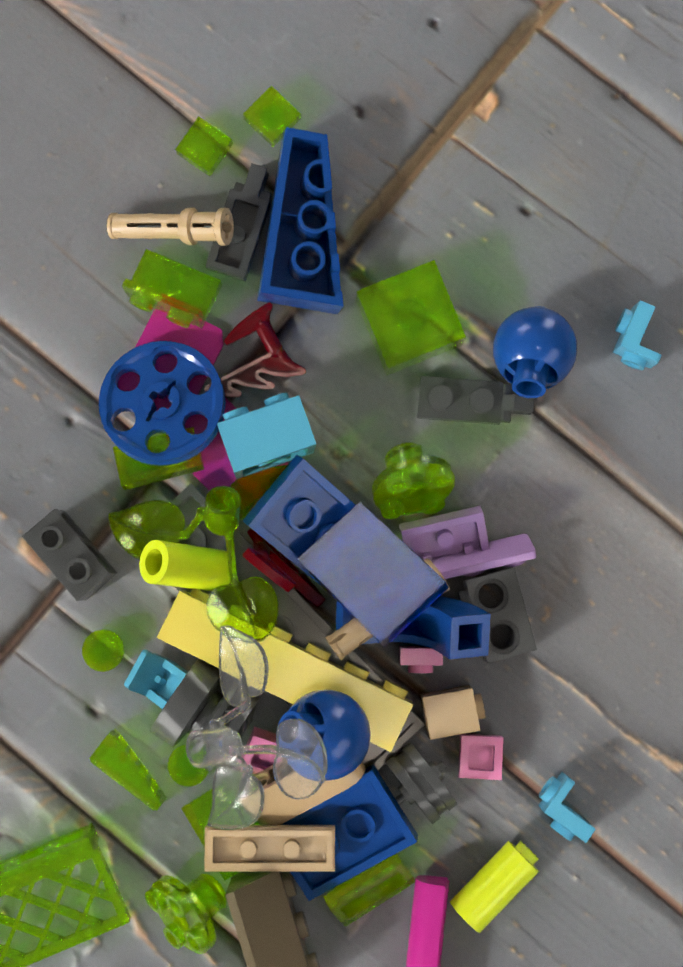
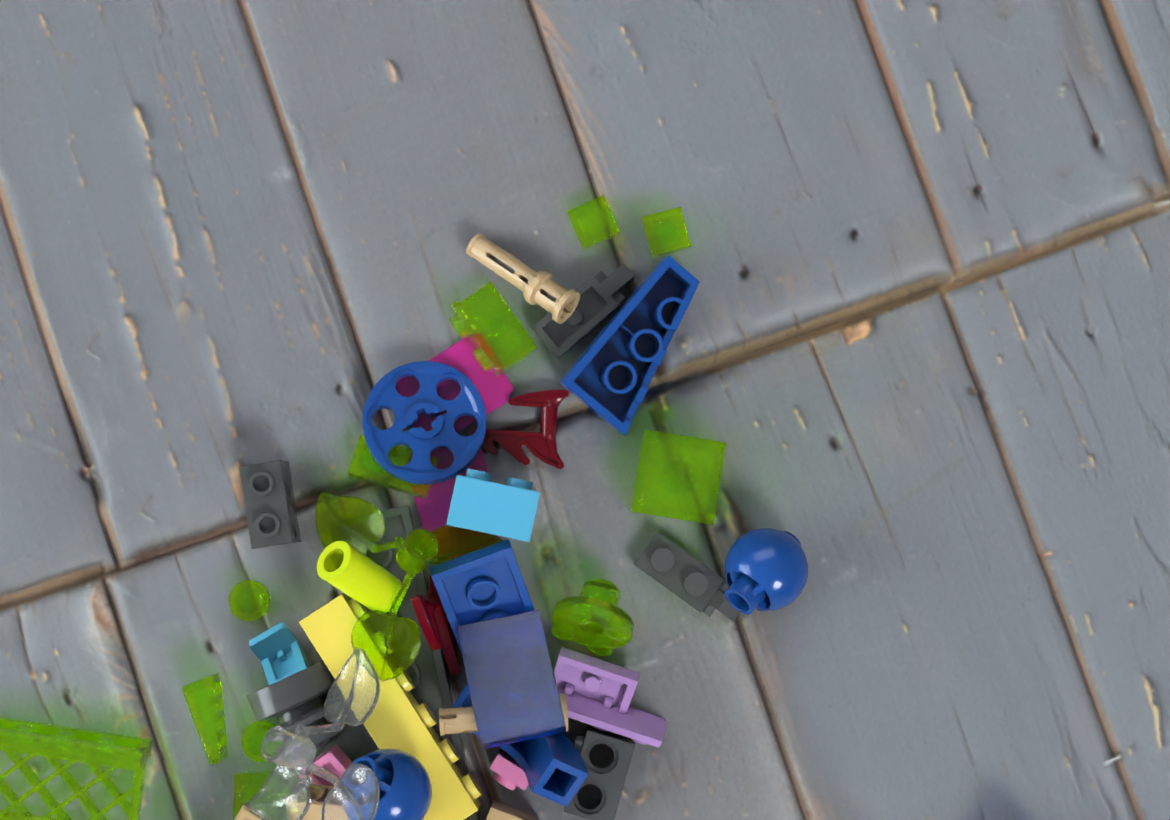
camera: 30 degrees right, 0 degrees up
medium azure bracket [613,300,662,370] -> none

